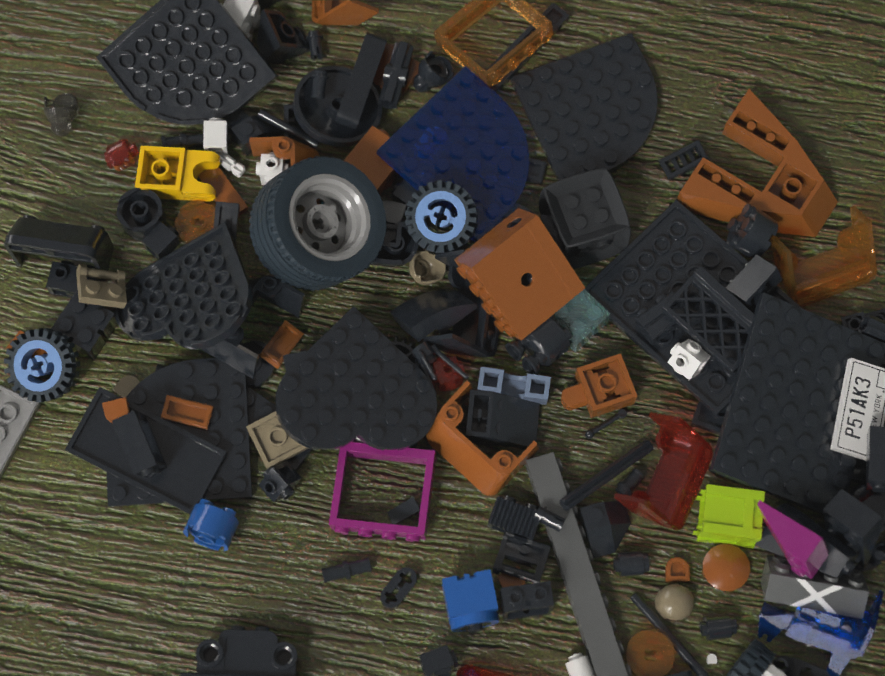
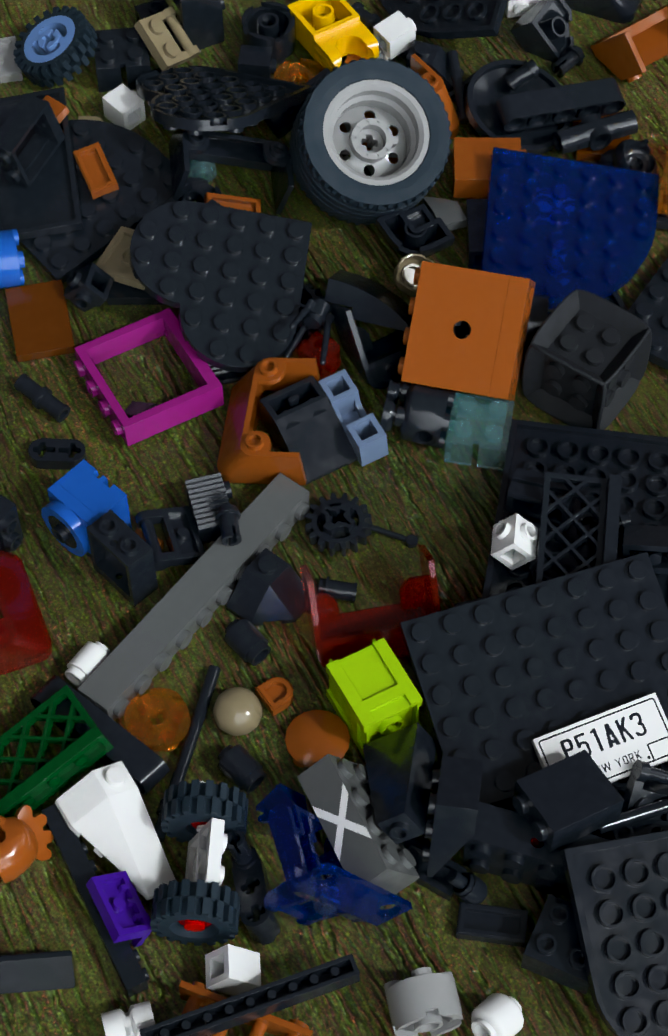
camera: 55 degrees right, 15 degrees down
wheel [405,180,478,253] -> none
black axle [559,440,654,511] -> none
dark orange brick [561,353,638,418] -> none
magenta slope [757,500,829,579] -> none
none -> reddish brown tile [5,279,75,362]
none -> white brick [102,83,146,130]
none -> black gear [305,493,372,557]

